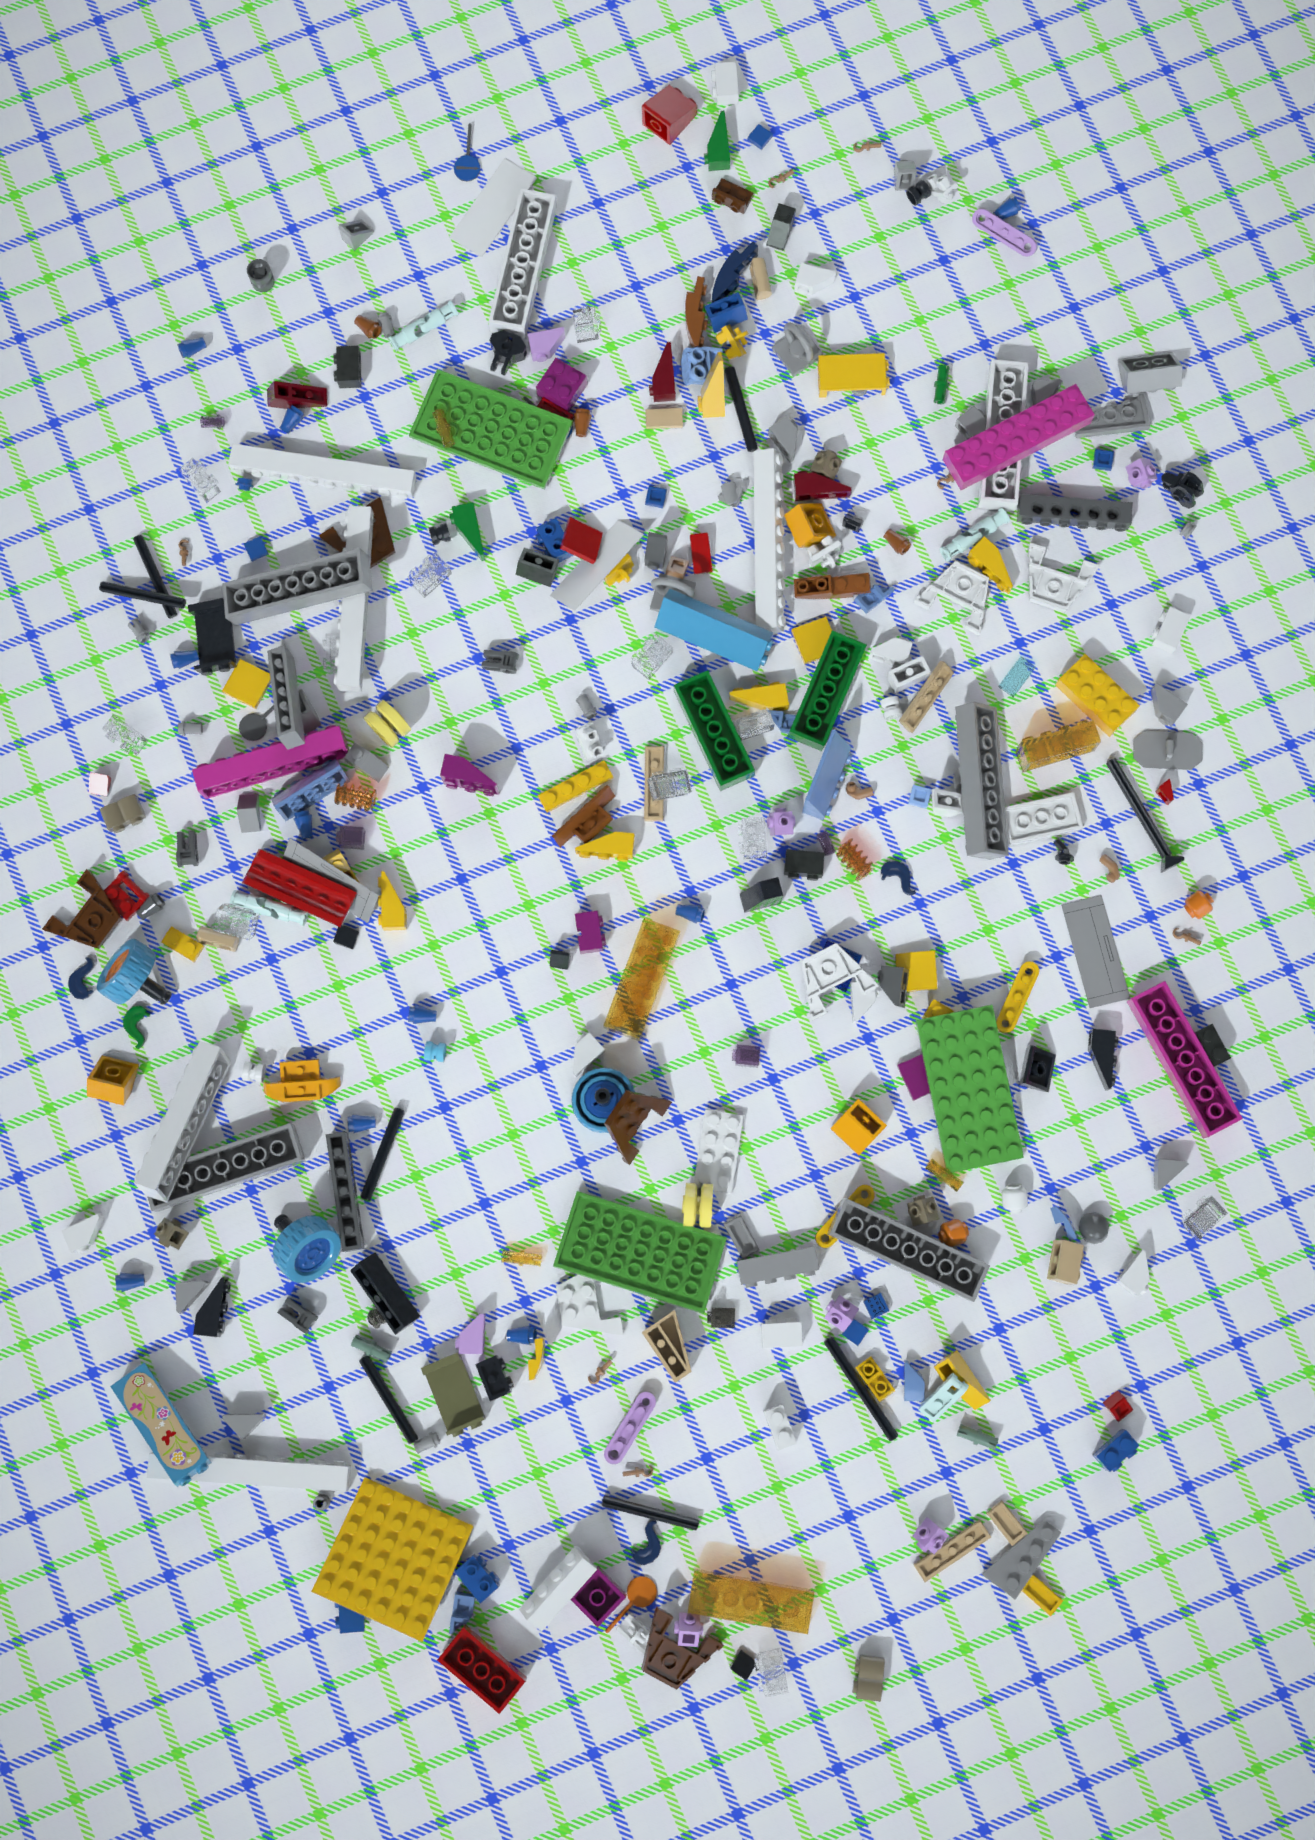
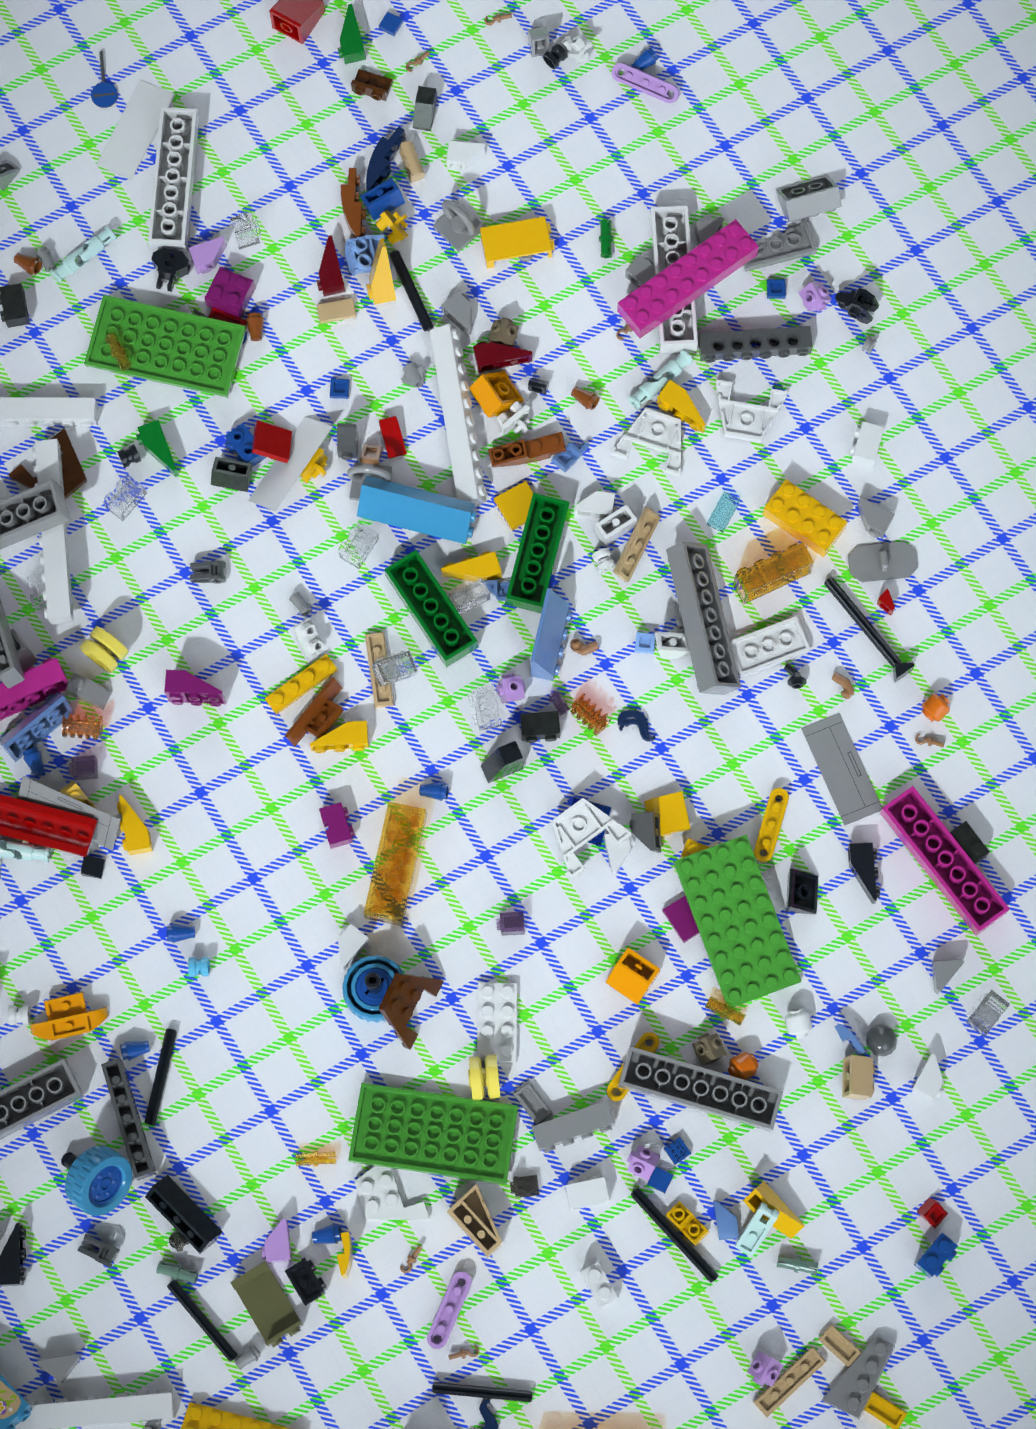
camera: 10 degrees left, 5 degrees down
black slope [550,950,571,970] -> none

